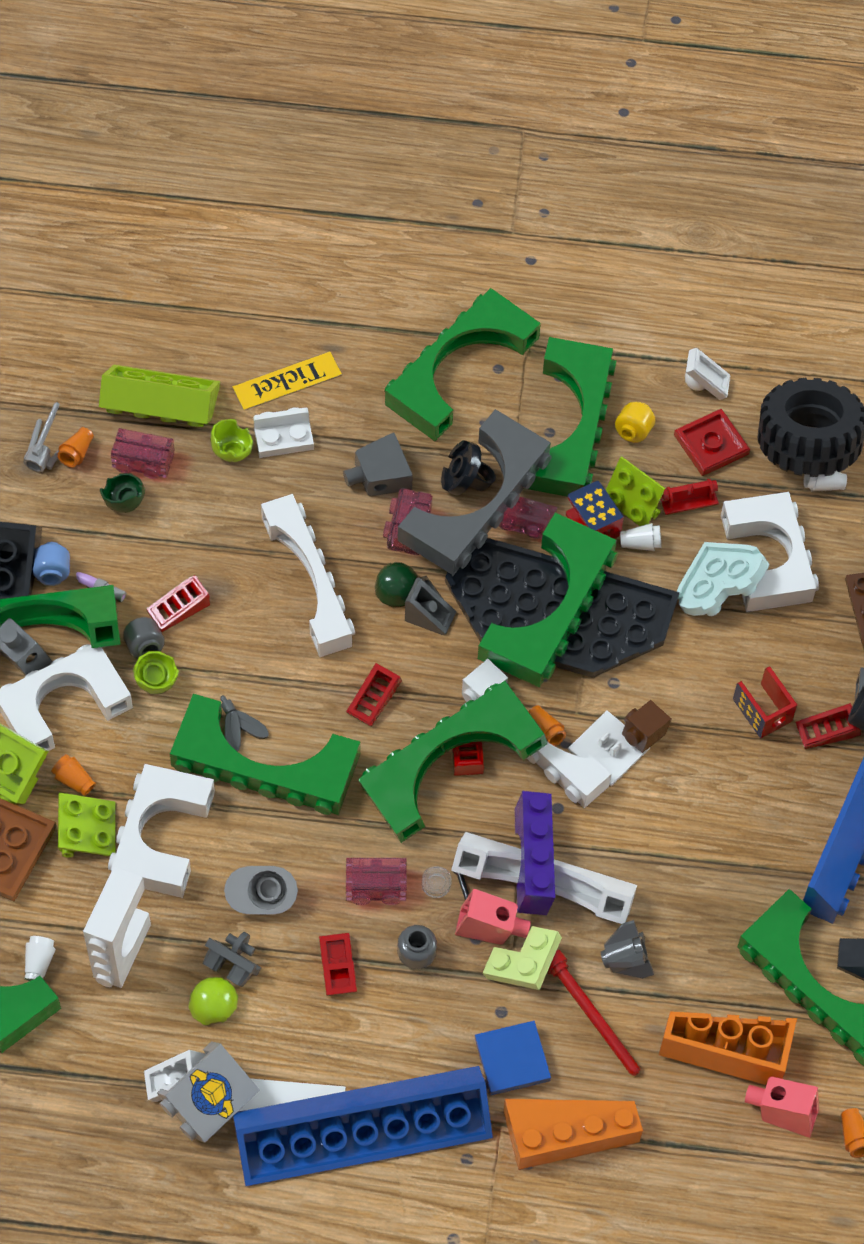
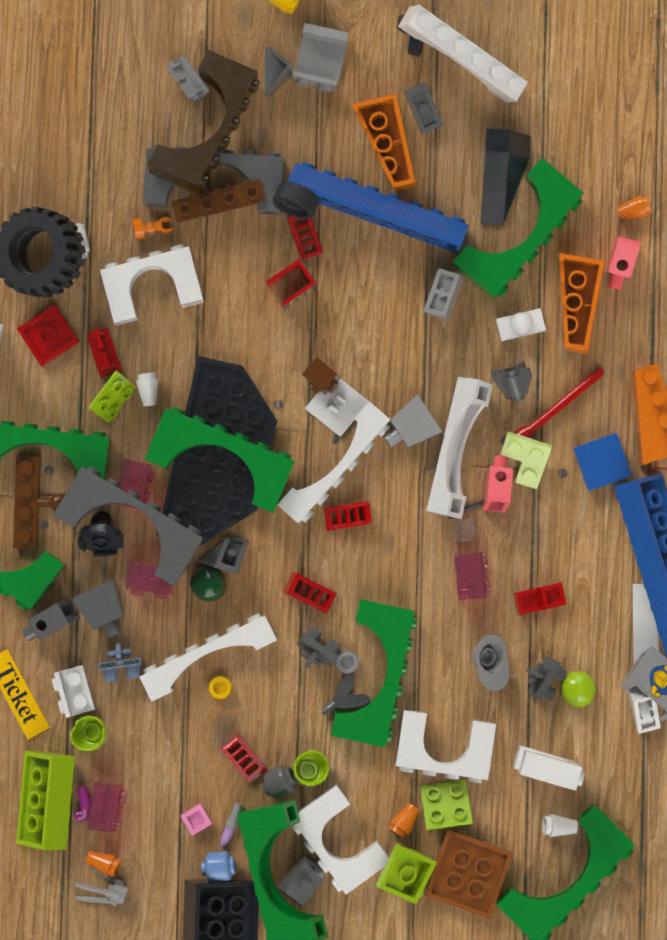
camera: 90 degrees left, 25 degrees up
dark green hair [100,473,145,513] -> none
green arch [358,681,547,843] -> none
dark grey head [397,925,437,970] -> none
dark purple arch [514,791,555,916] -> none
orange cone [528,705,566,747] -> none
piece [566,481,624,539] -> none
yellow head [615,402,655,443] -> none
light aqua plate [677,542,769,616] -> none
none -> reddish brown plate [13,456,64,549]
none -> dark grey torso [22,599,80,641]
none -> magenta arm [74,787,92,822]
none -> sand blue hips [98,643,143,682]
none -> orange piece [132,217,173,240]
none -> bright pink tile [181,803,213,836]
none -> yellow tile [209,676,232,699]
none -> dark grey hips [296,627,341,668]
none -> light grey tile [336,650,359,674]
none -> light grey torso [384,395,442,448]
none -> light grey hinge [424,268,463,323]
none -> white tile [496,308,546,342]

